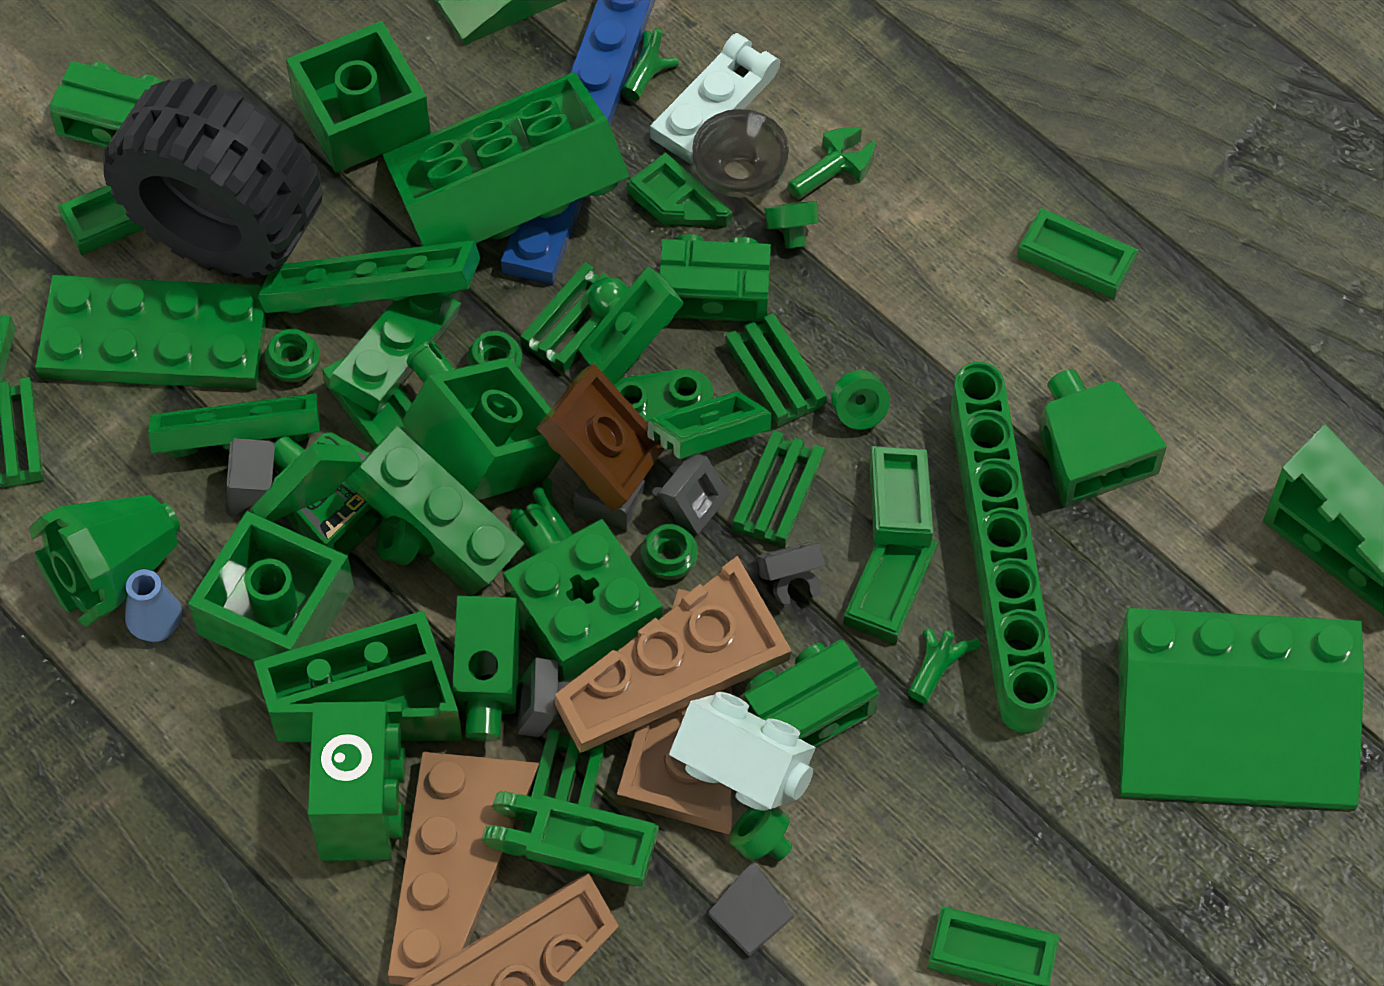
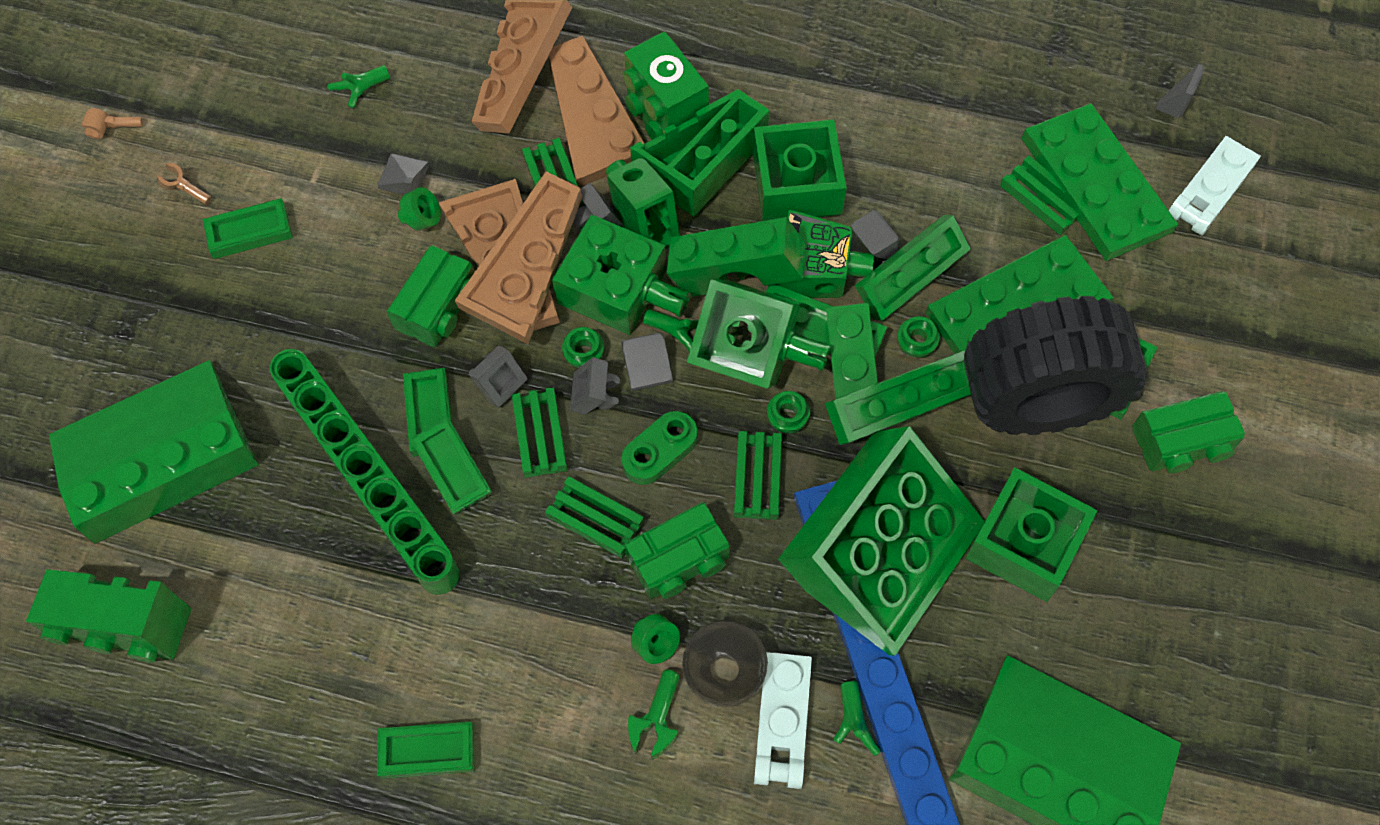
camera: 150 degrees right, 5 degrees up
green cone [29,495,180,627] -> none
medium blue cone [125,569,182,642] -> none
green tile [252,444,362,522] -> none
green hinge [481,791,659,888] -> none
reddish brown plate [537,363,664,512] -> none
green plate [578,267,684,385] -> none
green tile [627,152,732,227] -> none
green tile [648,391,771,459] -> none
light aqua brick [669,692,816,811] -> none
green tile [831,370,890,430] -> none
green bar [907,628,980,704] -> none
green torso [1039,369,1167,508] -> none

